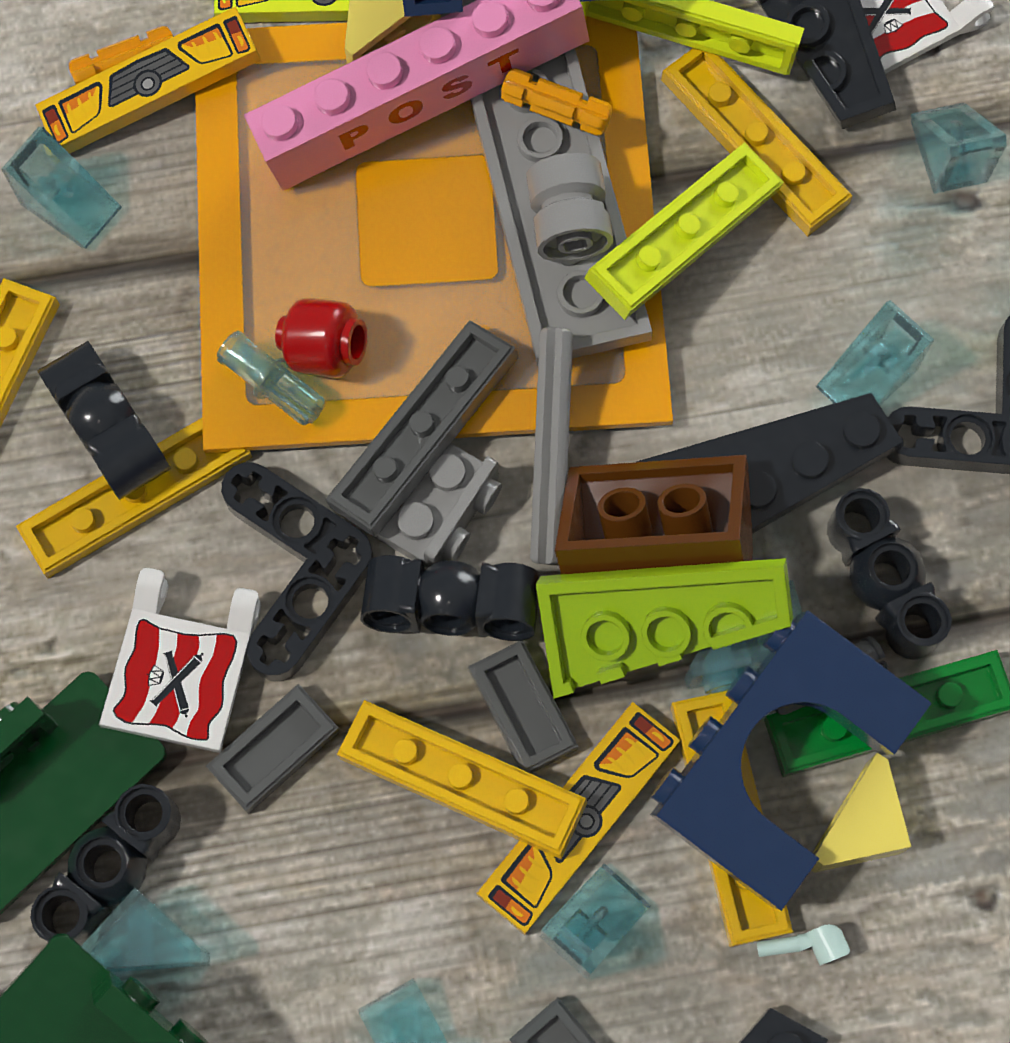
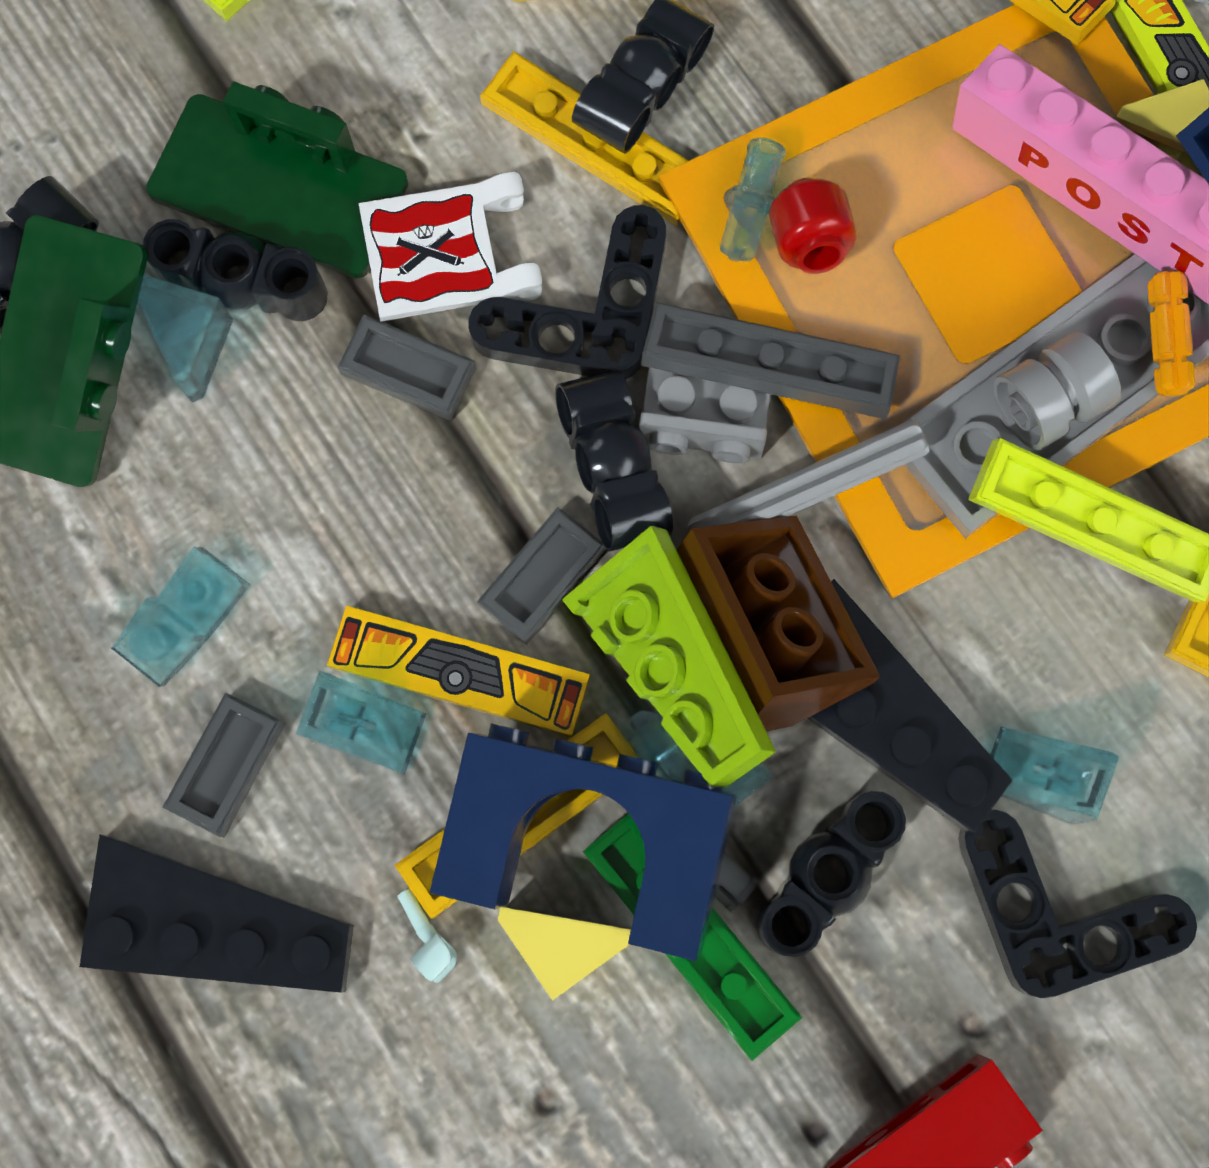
camera: 70 degrees right, 5 degrees up
yellow tile [337,700,587,859] -> none

